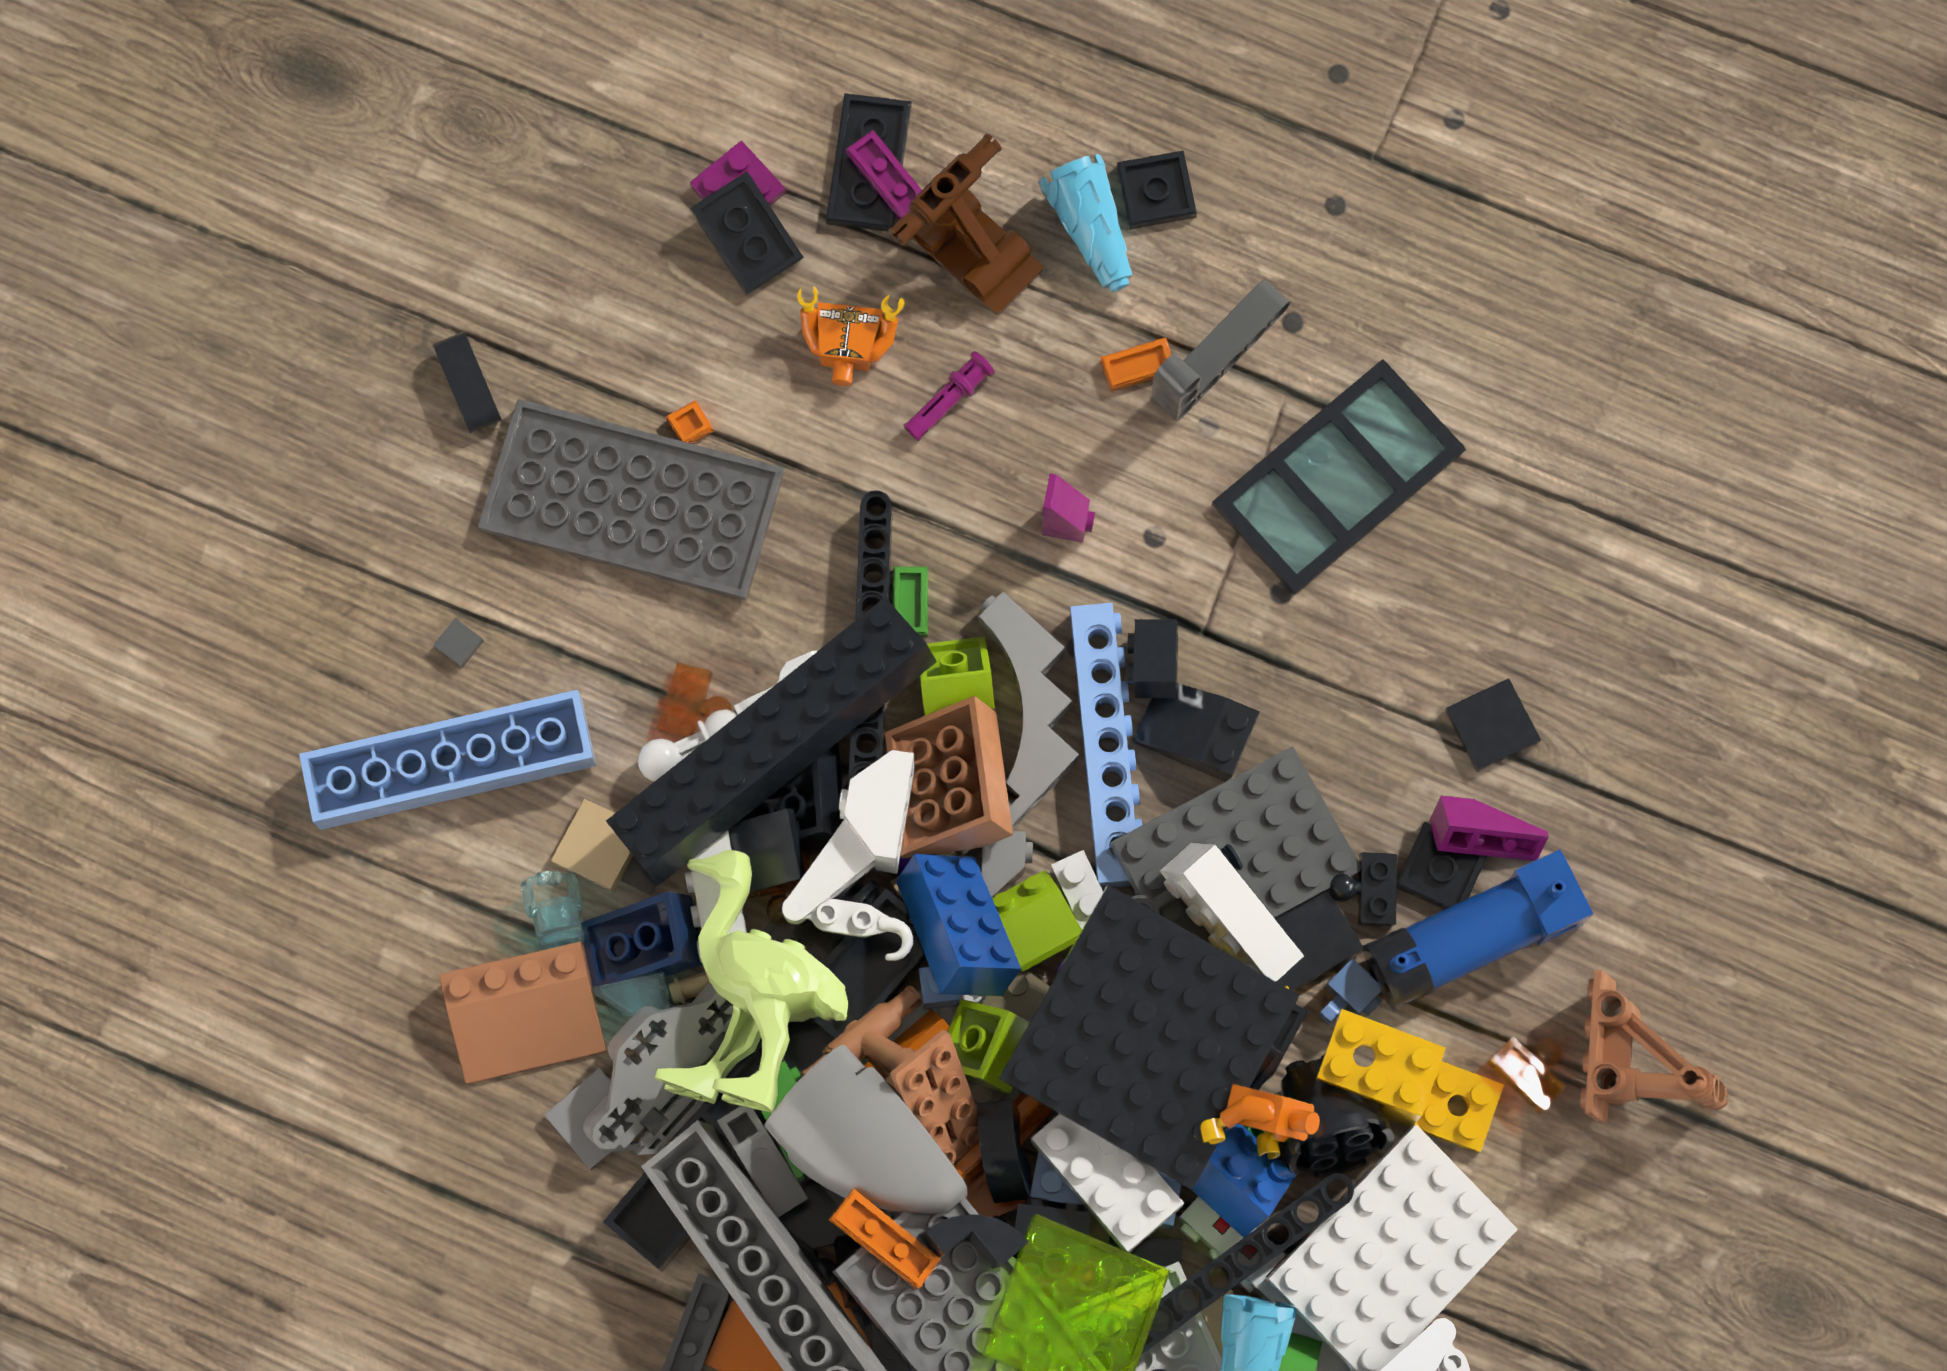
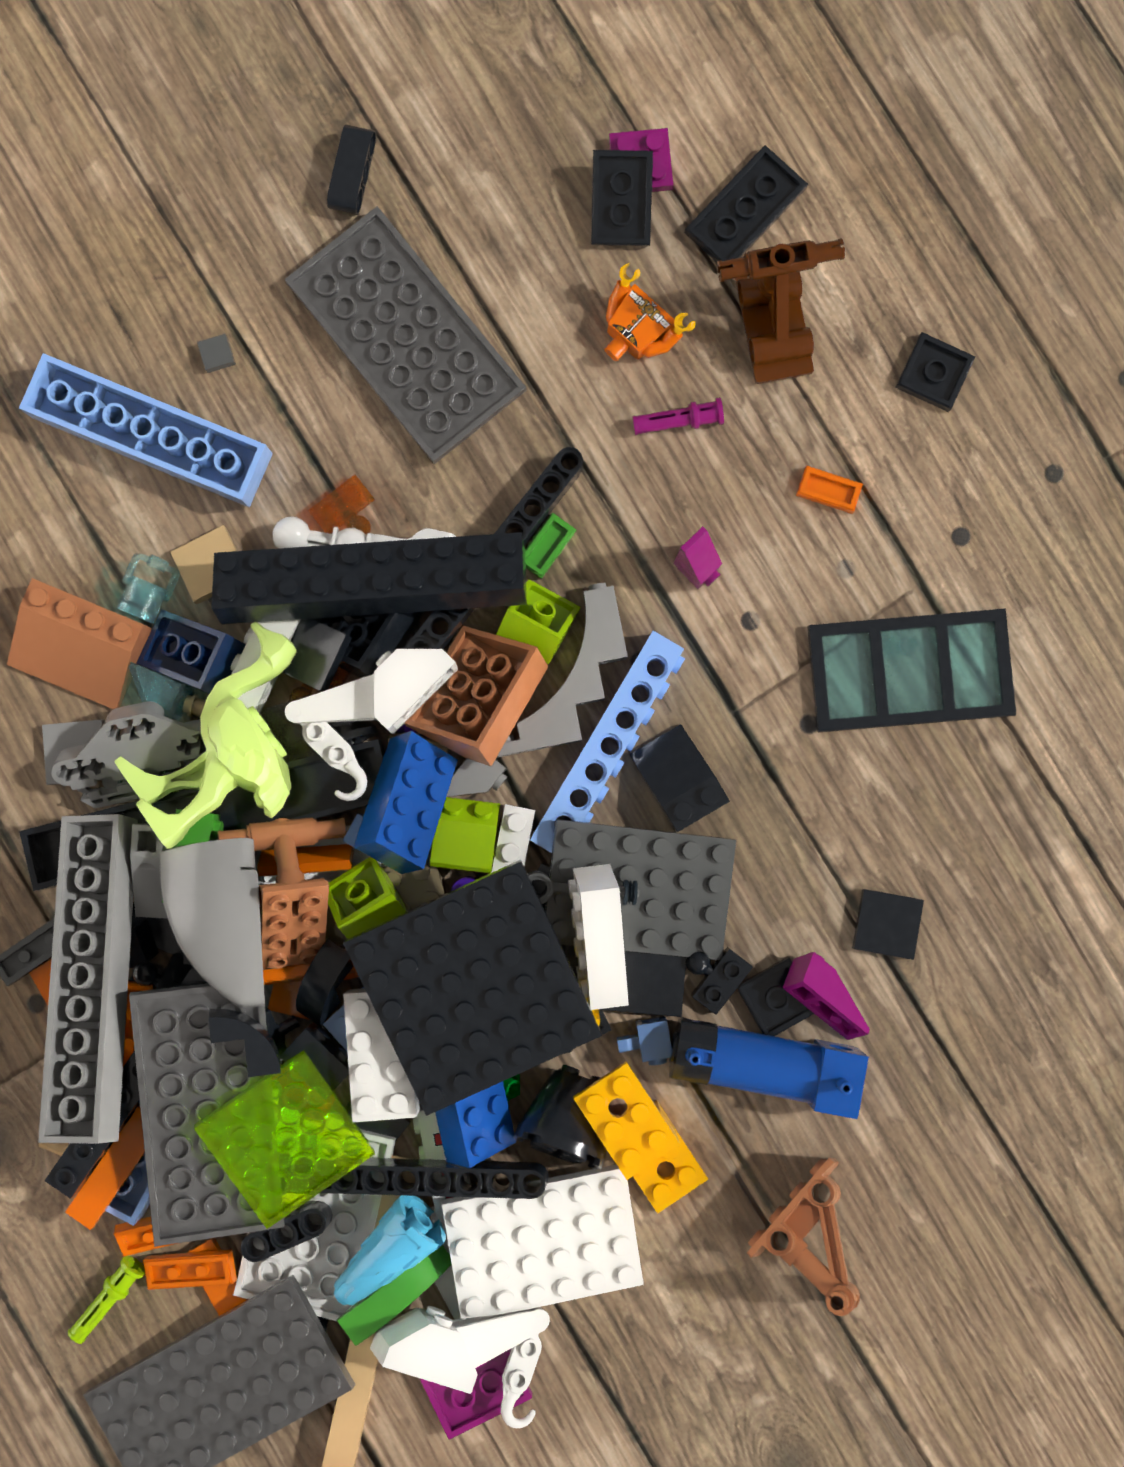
camera: 35 degrees right, 10 degrees up
orange tile [666,400,714,444] -> none
orange tile [829,1189,941,1290] -> none
magenta tile [846,130,922,219] -> none
medium azure cone [1038,154,1133,292] -> none
black brick [1127,619,1178,698] -> none
dark grey beam [1151,279,1291,421] -> none
orange torso [1200,1084,1320,1159] -> none
clear orange plate [1487,1036,1566,1114] -> none

